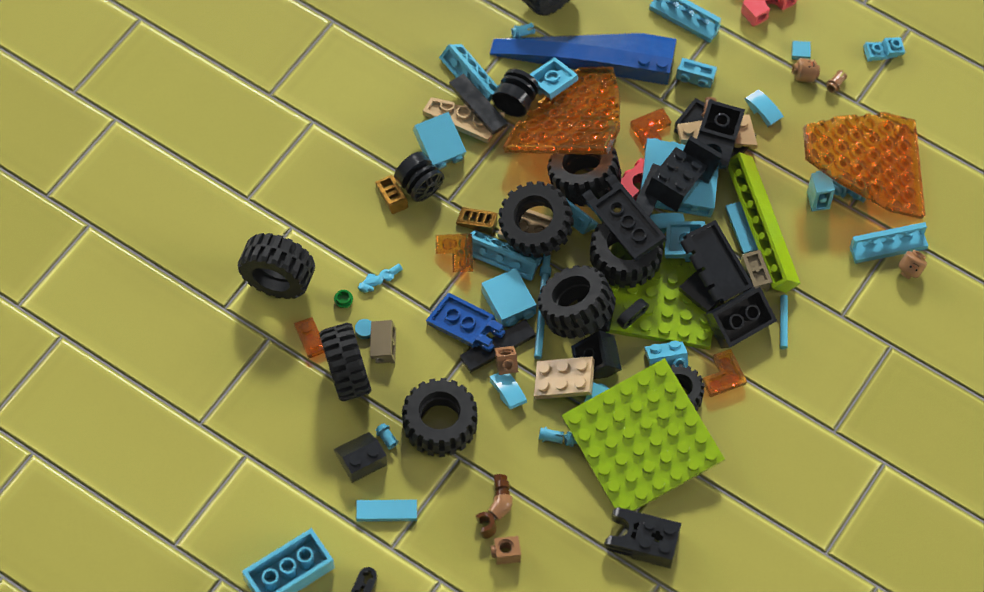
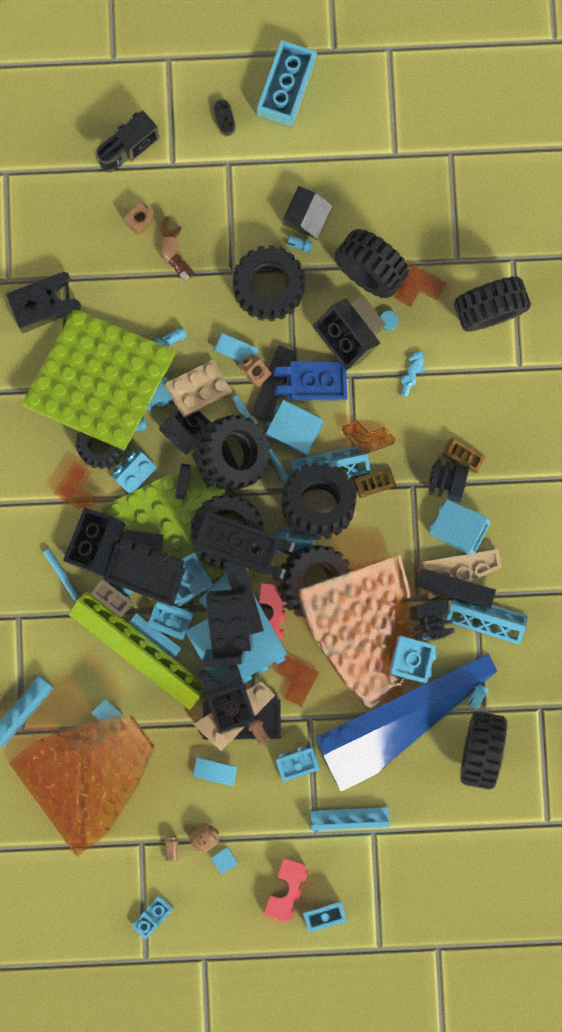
camera: 145 degrees right, 20 degrees up
green plate [334,290,353,308] -> none
medium azure tile [356,500,417,522] -> none
none -> medium azure bracket [147,601,194,640]
none -> black brick [313,298,381,371]

